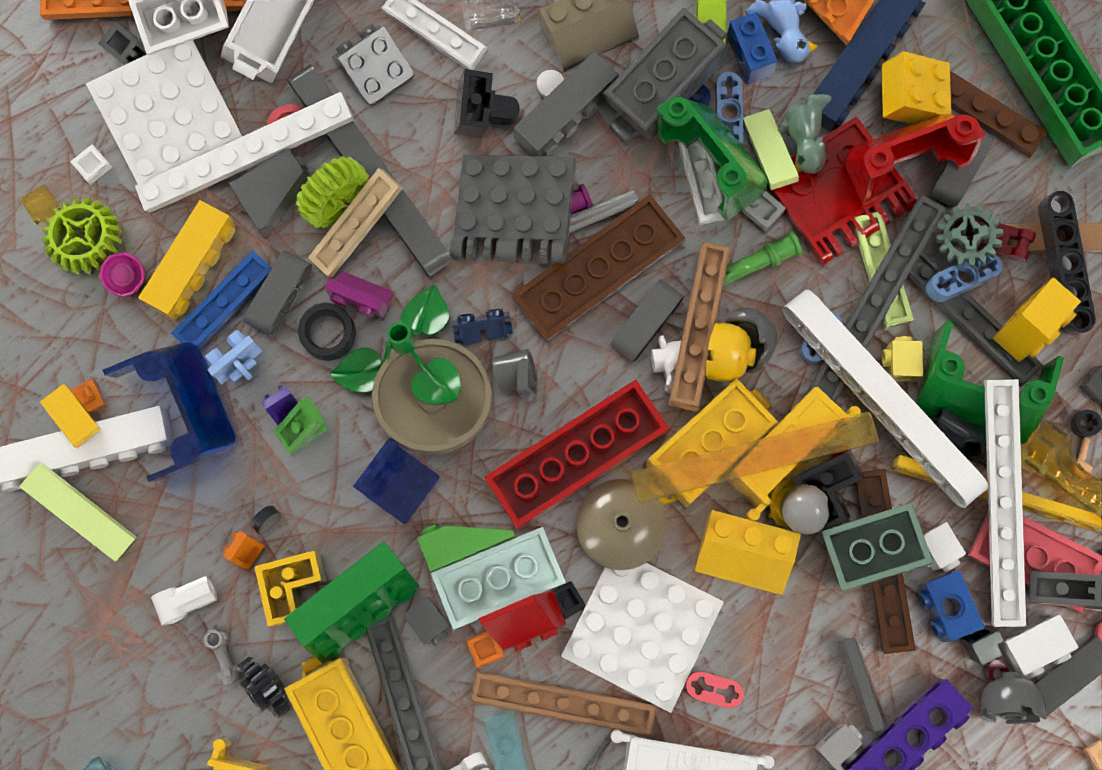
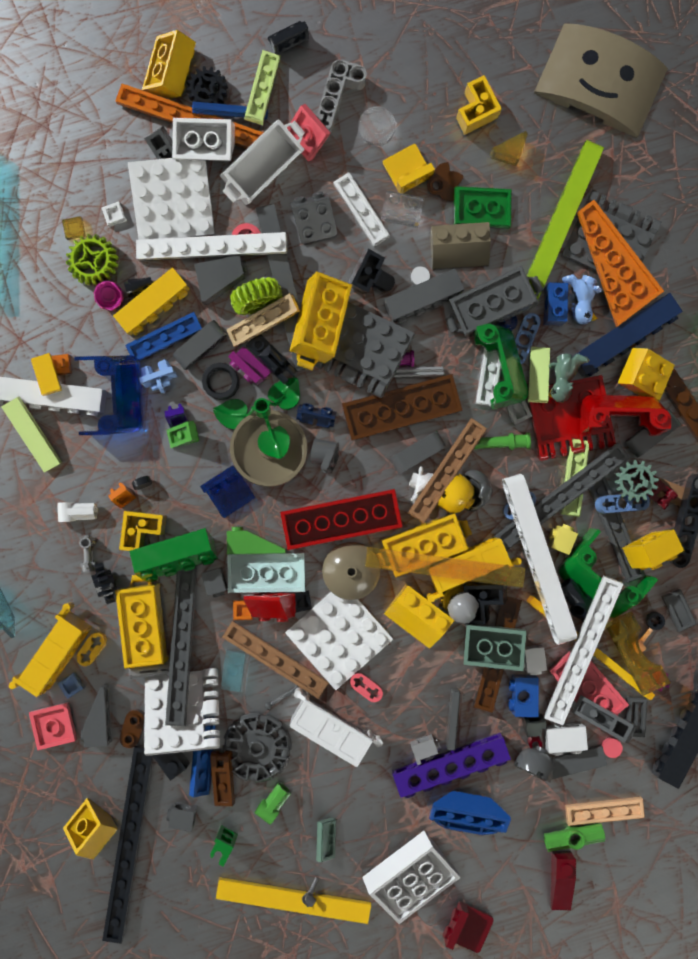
camera: 15 degrees right, 10 degrees up
none -> black cone [124,277,152,298]
none -> black plate [246,334,298,385]
none -> yellow container [290,271,352,370]

